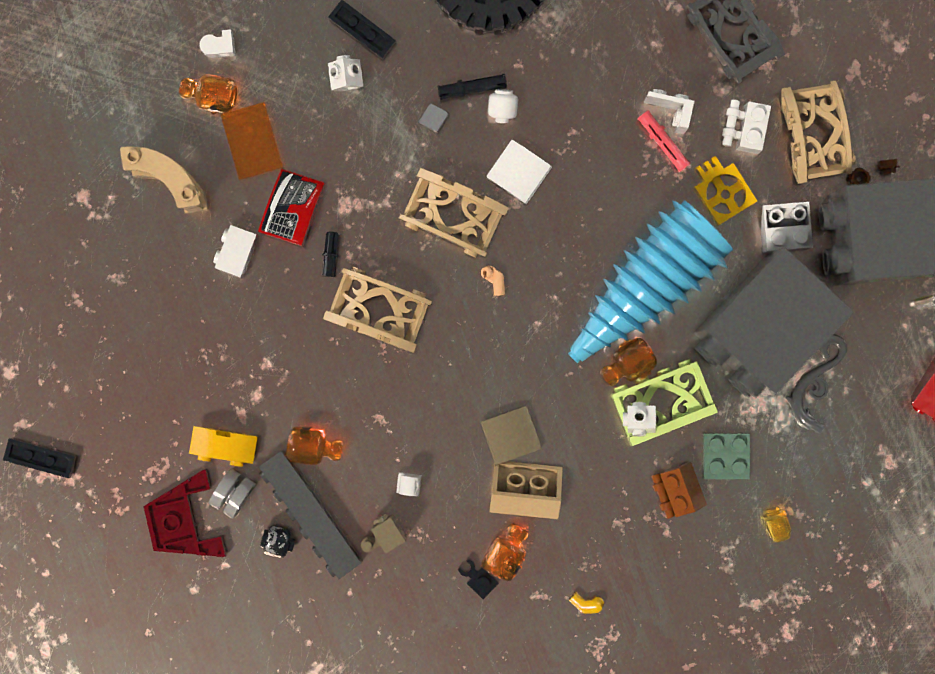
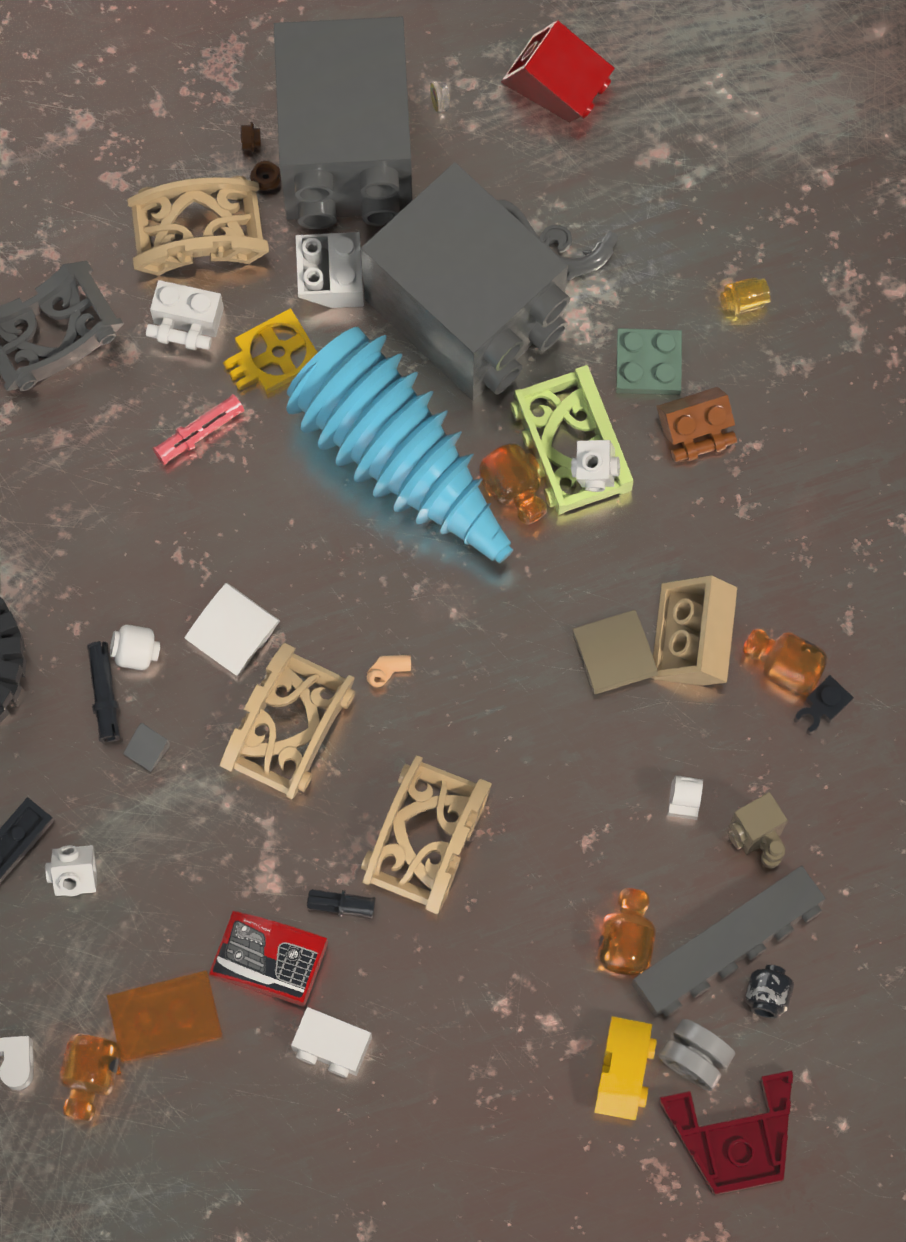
camera: 90 degrees left, 15 degrees down
tan fence [120,147,209,214] -> none
yellow arm [569,592,604,614] -> none
white bracket [644,89,694,134] -> none

